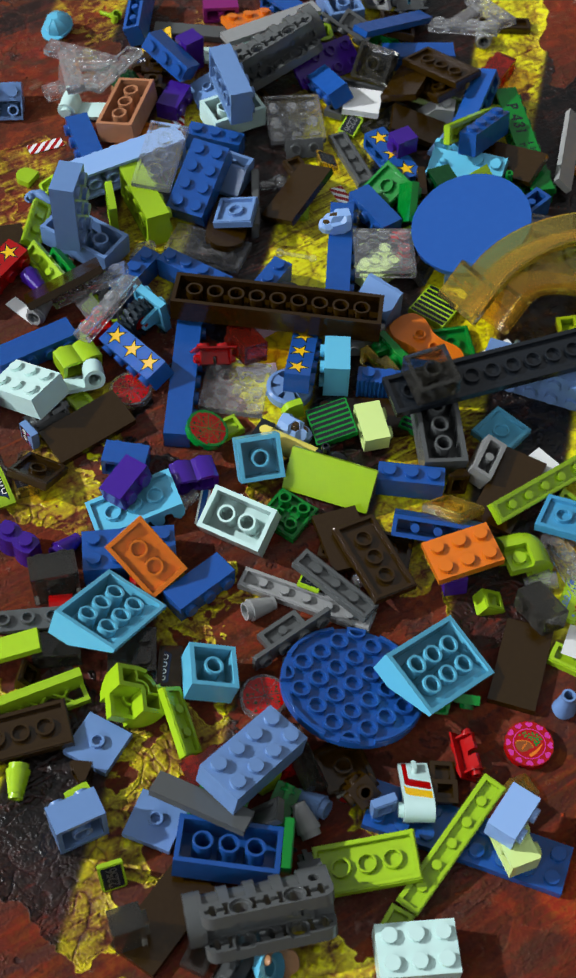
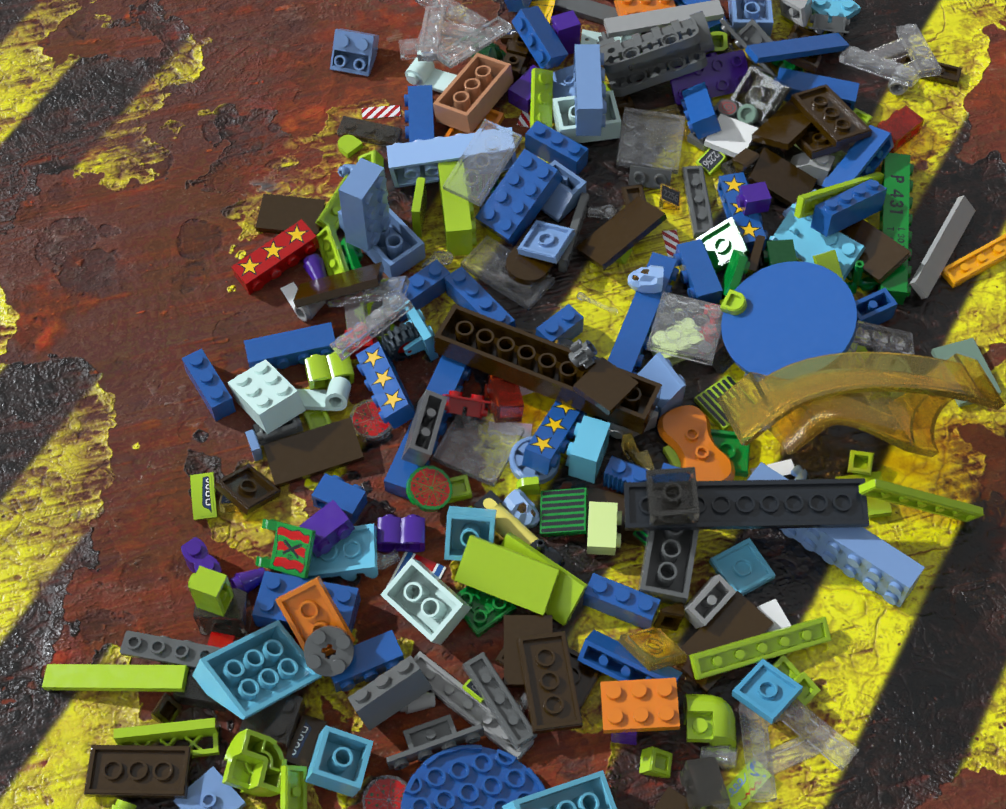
camera: 20 degrees right, 5 degrees up
green hinge [370,330,410,372] -> none
none -> lime brick [188,566,234,617]
none -> flag [255,519,316,578]
none -> dark grey plate [304,625,355,676]
none -> clear smoke plate [337,116,402,147]
none -> dark grey slope [348,655,432,731]
none -> flat silver brick [401,389,448,467]
none -> lime tile [454,535,561,615]
none -> lime plate [530,67,553,128]
none -> dark grey gear [568,339,597,369]
none -> dark brown tile [573,357,639,415]
none -> dark grey tile [716,99,738,118]
none -> lime tile [720,289,747,315]
none -> dark brown slope [732,148,760,173]
none -> sand green tile [737,104,759,125]

